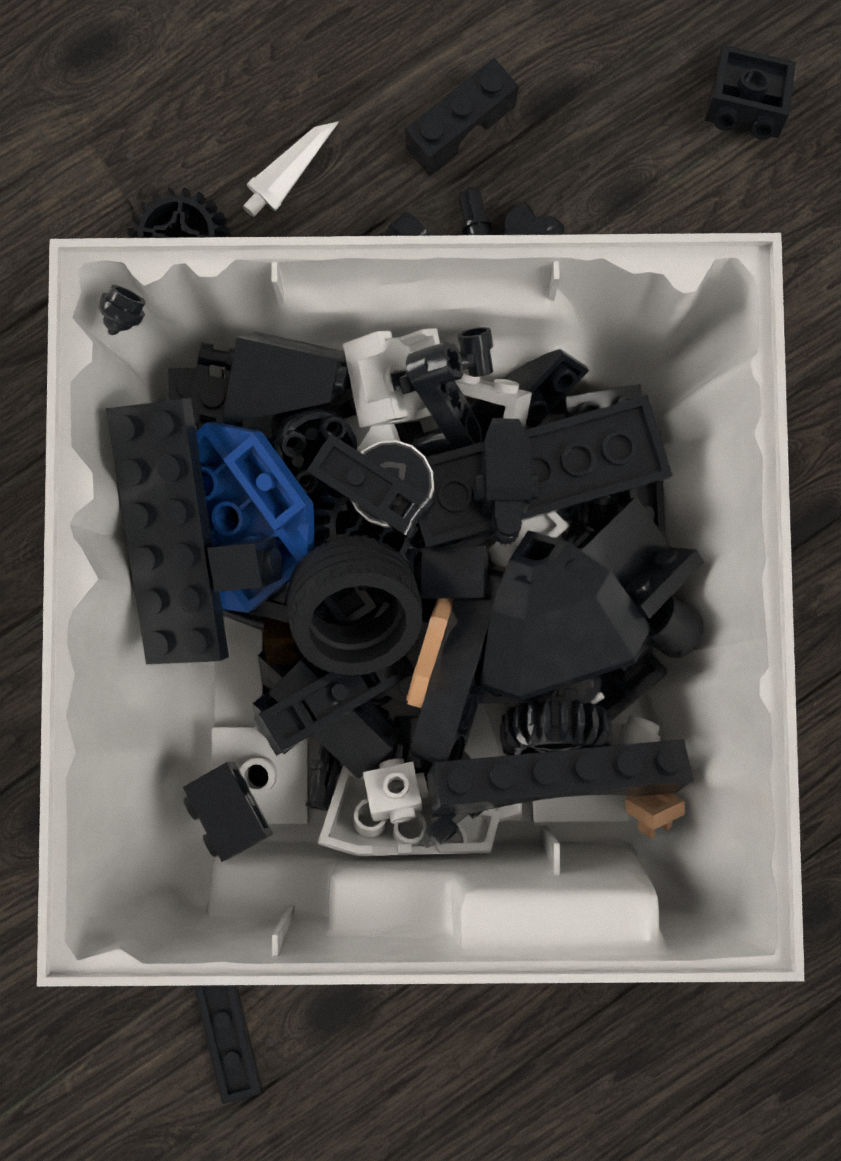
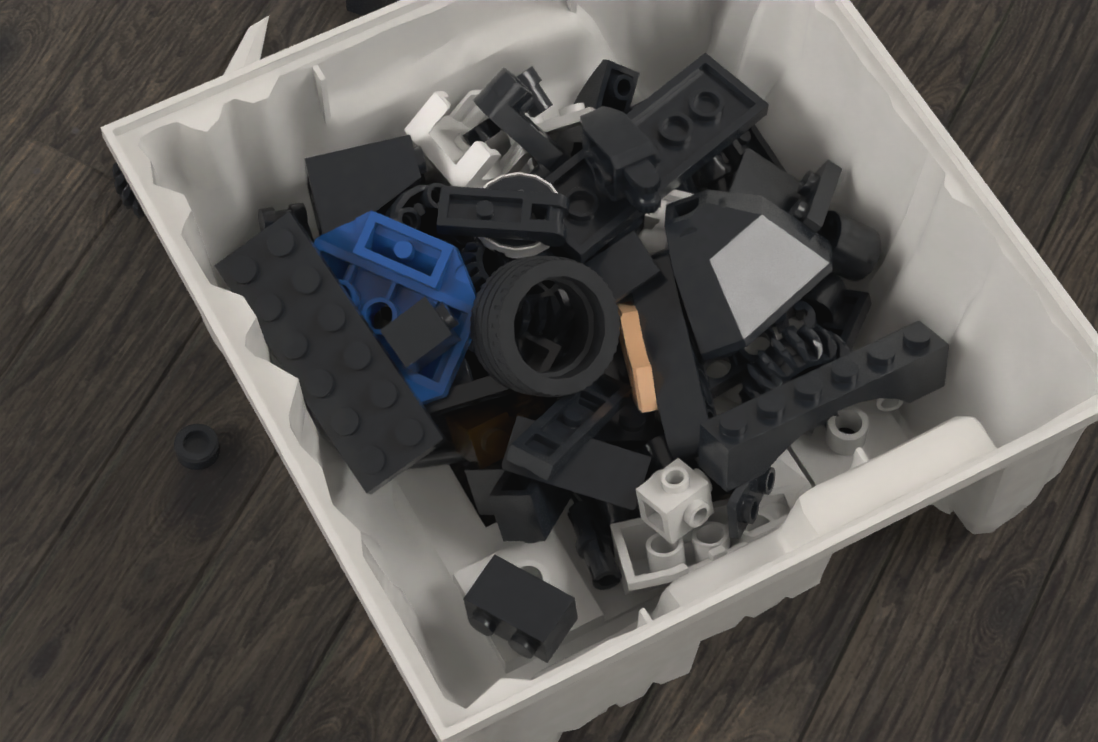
camera: 30 degrees left, 25 degrees down
black plate [99,285,146,335] -> none
light nougat tile [625,793,685,839] -> none

